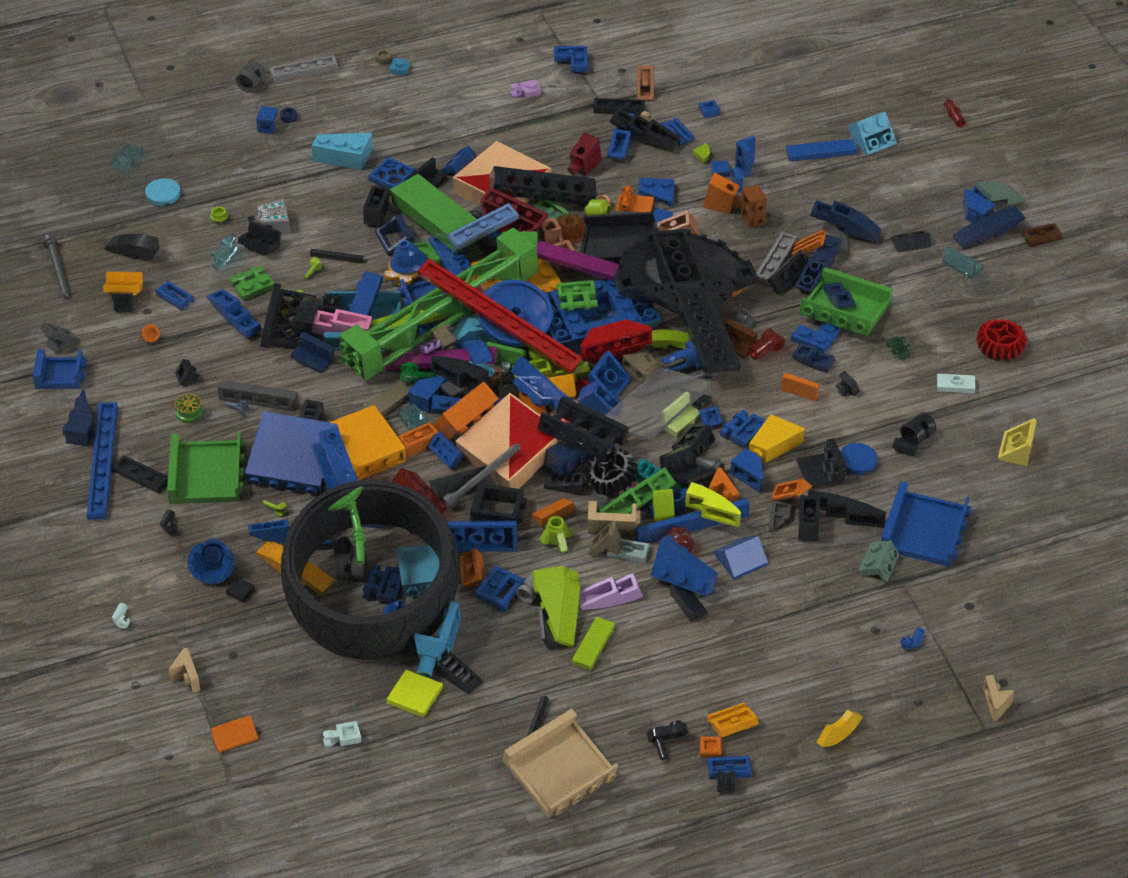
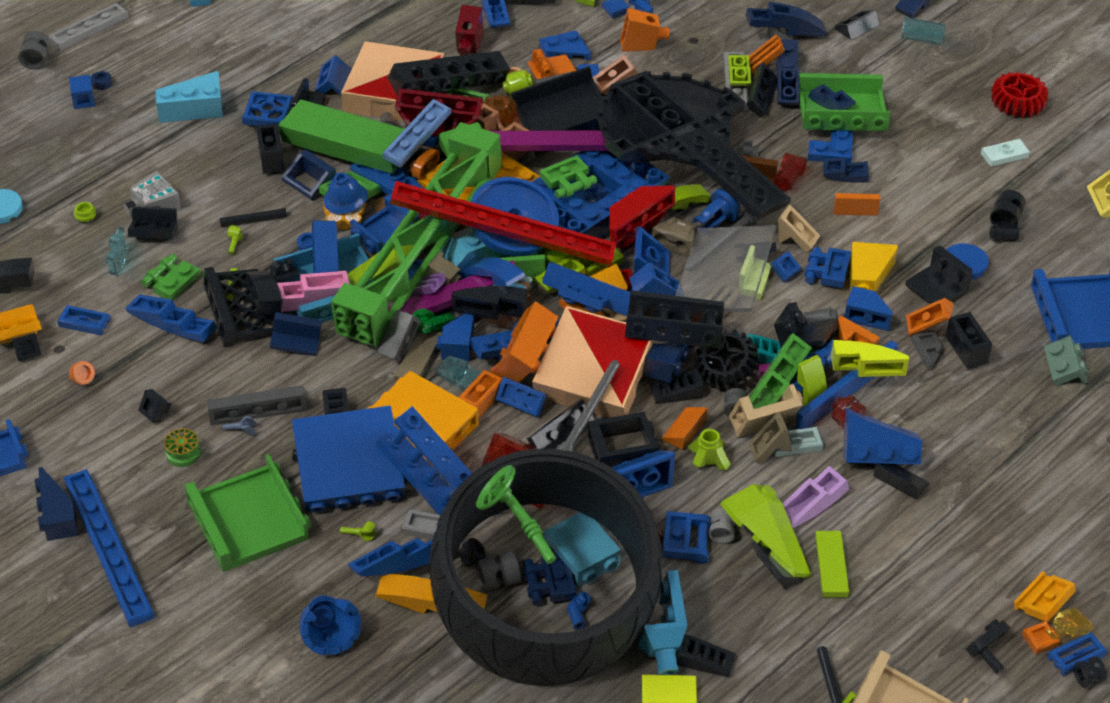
camera: 25 degrees left, 0 degrees up
black tile [112,455,168,494] -> none
black arm [160,510,178,534] -> none
black tile [226,577,254,602] -> none
dark grey panel [440,381,470,398] -> none
black bracket [497,381,518,398] -> none
black bracket [672,424,715,462] -> none
slope [713,536,768,579] -> none
dark orange brick [740,185,767,228] -> none
black slope [808,490,886,528] -> none
black tile [836,370,860,396] -> none
clear green piece [886,336,911,359] -> none
none -> dark grey panel [378,310,421,362]
none -> orange plate [410,148,440,180]
none -> lime slope [728,55,751,86]
none -> tan slope [778,204,820,252]
none -> clear yellow plate [1046,607,1093,639]

